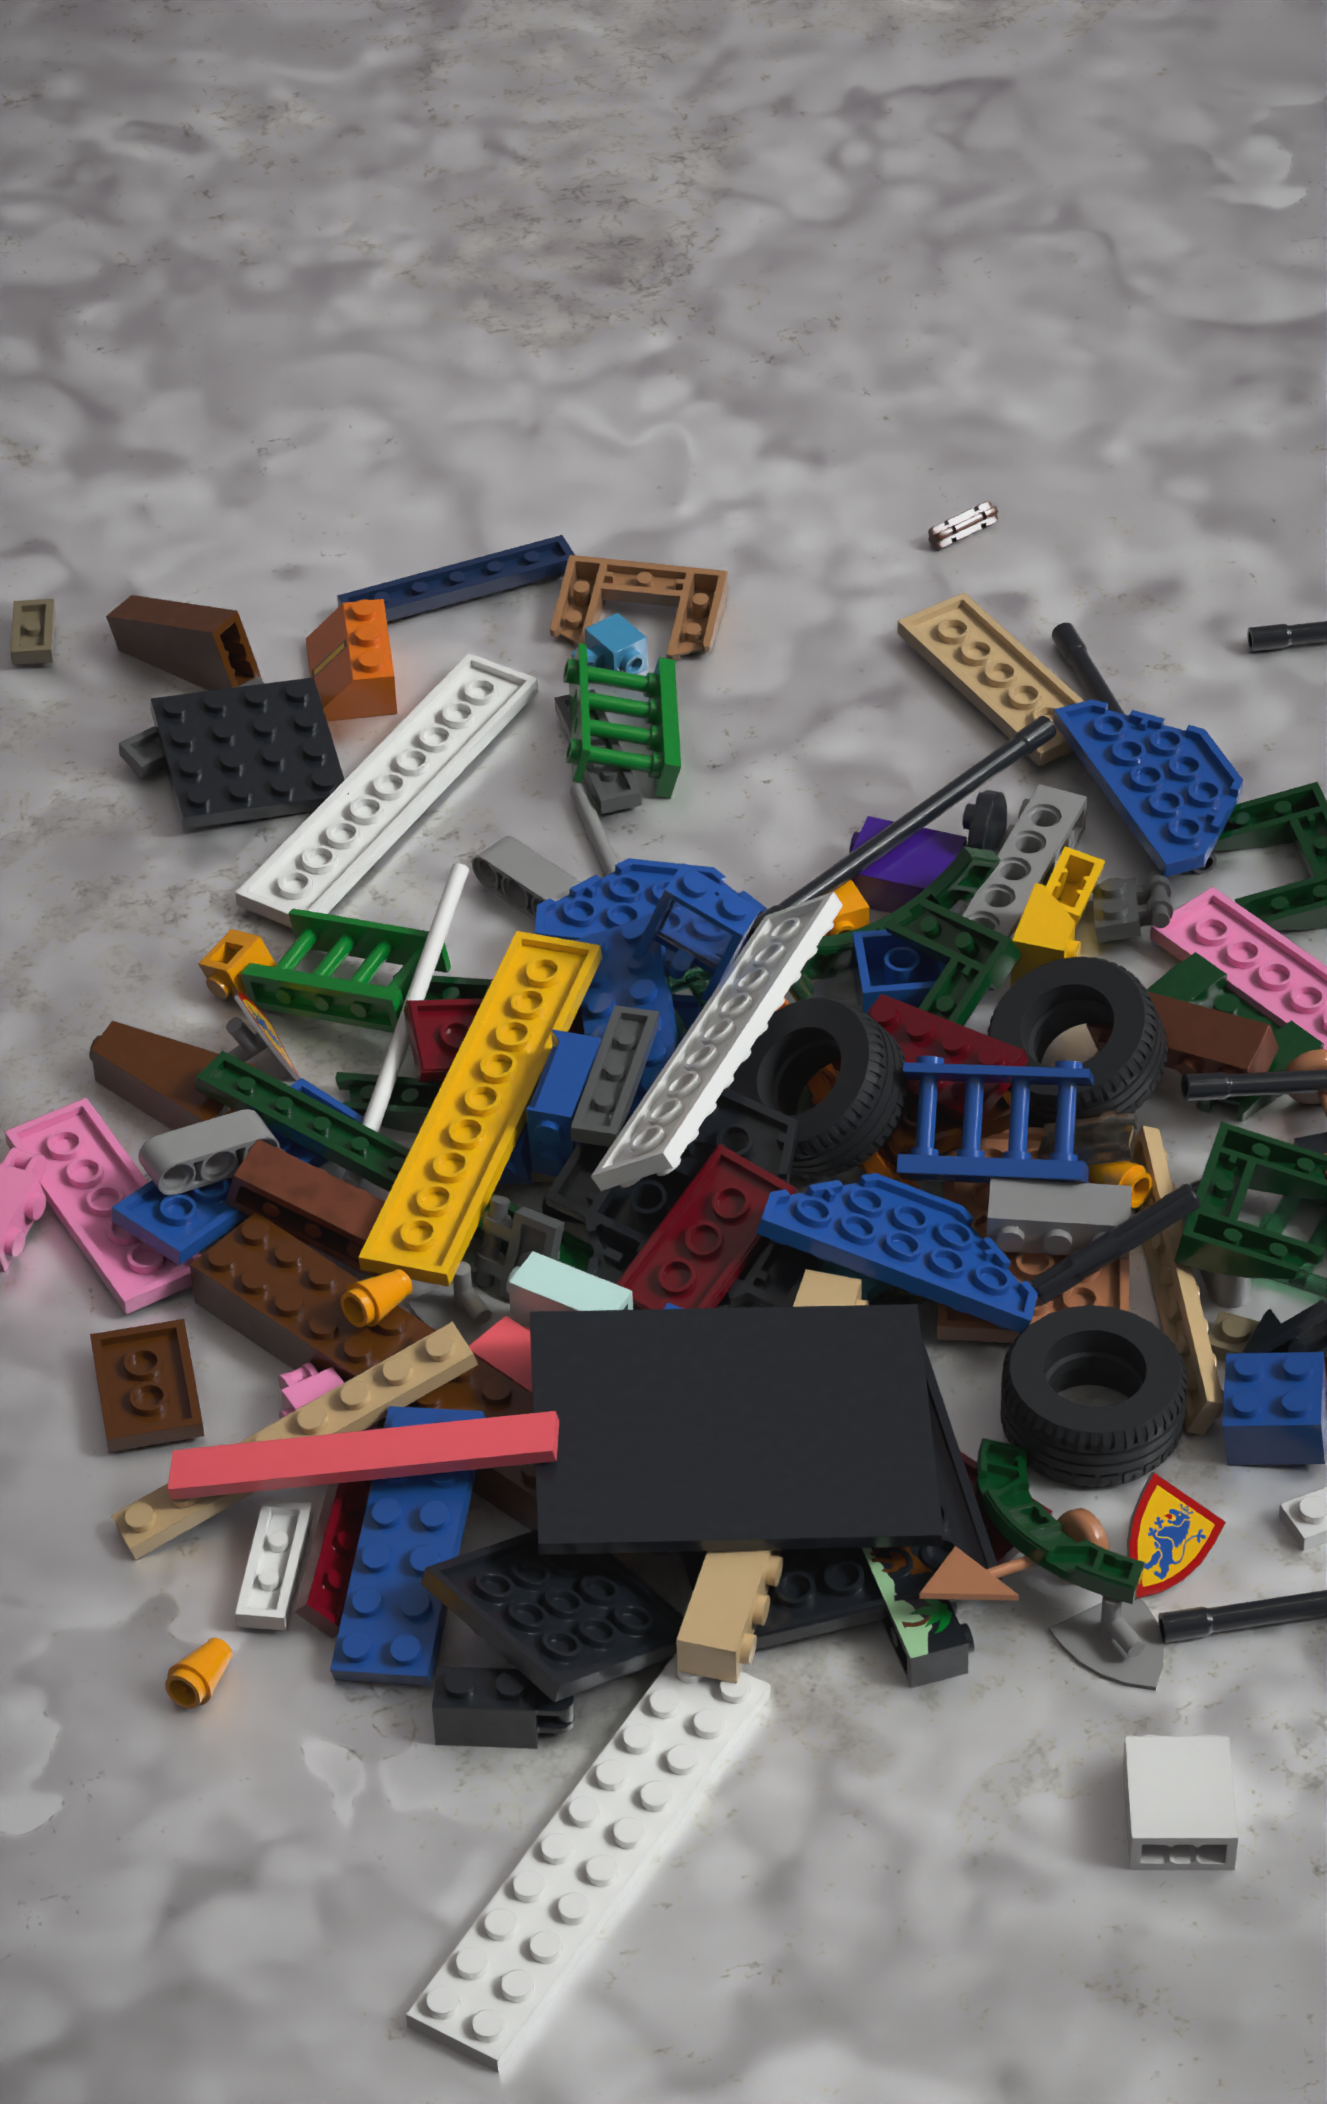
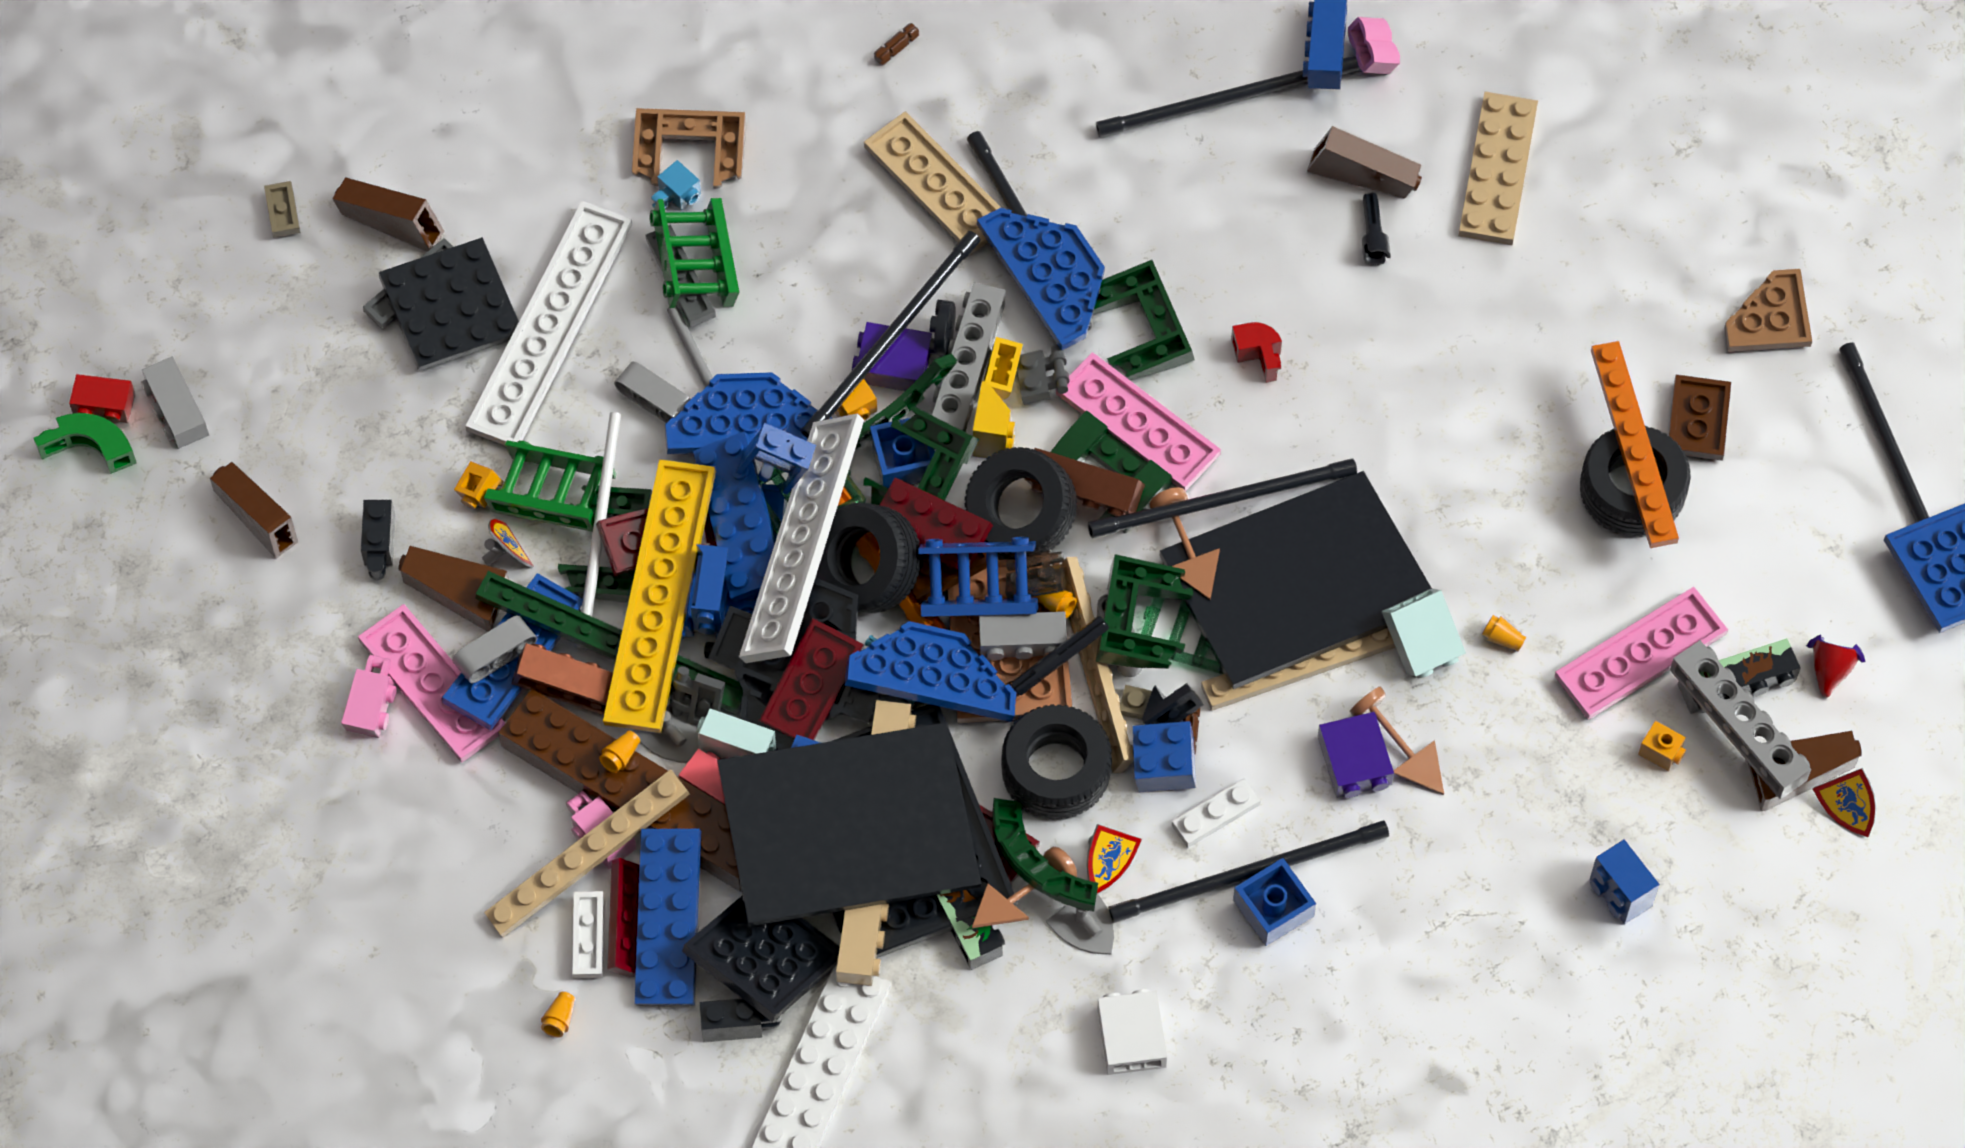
camera: 10 degrees left, 20 degrees up
reddish brown plate [90,1319,205,1452] -> none
coral tile [167,1411,559,1500] -> none
orange slope [306,599,398,721] -> none
dark blue plate [337,535,575,622] -> none
dark grey plate [570,1005,659,1147] -> none
none -> black brick [361,500,395,581]

